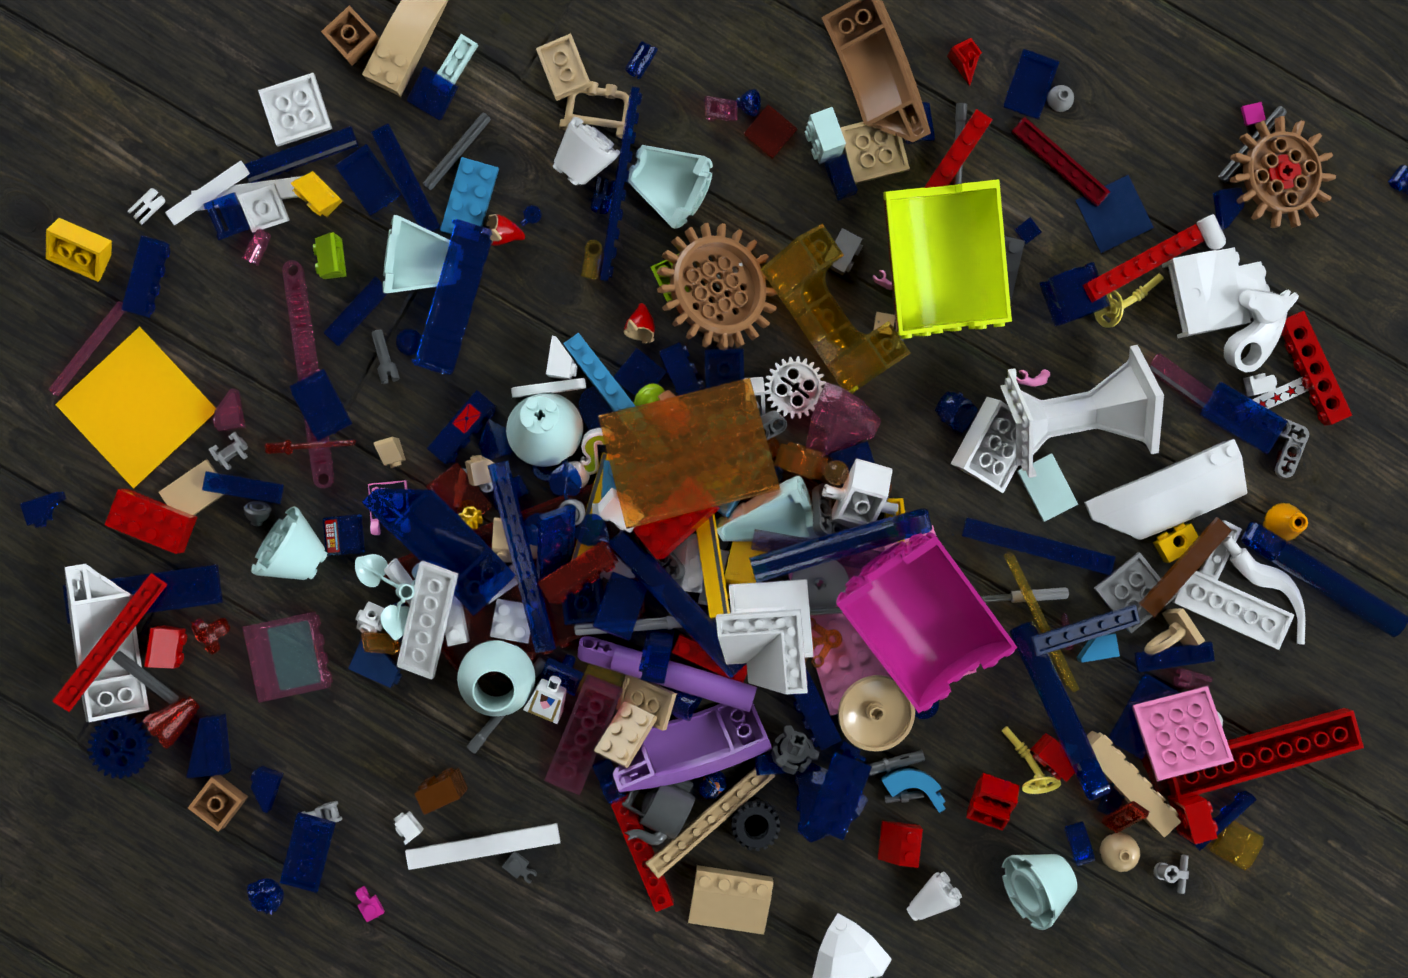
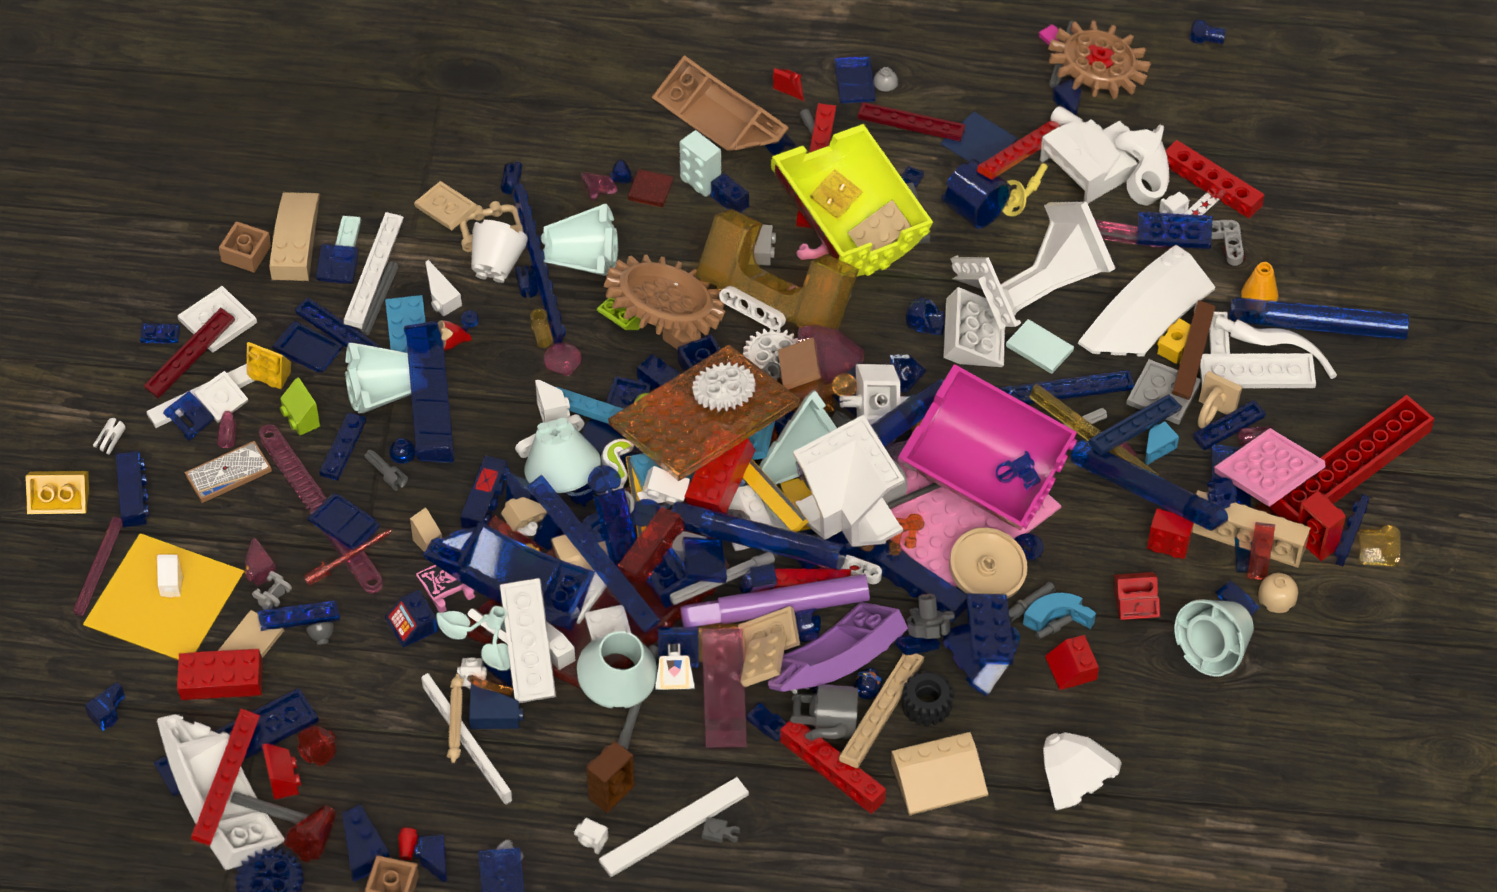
camera: 25 degrees left, 35 degrees down
white sticker [165,161,250,225] -> none
panel [243,611,332,703] -> none
clear blue tile [244,126,359,183] -> none
light aqua cone [251,506,327,580] -> none
hat [624,303,655,343] -> none
tan plate [840,122,910,184] -> none
white cone [907,871,962,921] -> none
light yellow dish [1002,726,1061,794] -> none
light grey piece [1154,854,1189,894] -> none
none -> clear blue plate [140,324,180,343]
none -> dark red tile [144,308,235,399]
none -> white slope [157,555,183,598]
none -> tile [185,441,272,503]
none -> white plate [344,212,403,329]
none -> red cone [398,828,419,860]
none -> white tile [422,673,512,804]
none -> white slope [426,260,462,317]
none -> tan wheel [447,674,464,763]
none -> clear pink dish [544,343,581,376]
none -> white gear [692,362,756,411]
none -> white beam [719,286,786,330]
none -> medium nougat tile [778,337,821,390]
none -> clear yellow slope [810,169,863,219]
none -> tan plate [848,200,911,252]
none -> clear blue slope [890,354,927,392]
none -> clear blue piece [996,451,1041,490]
none -> clear blue brick [1207,477,1237,509]

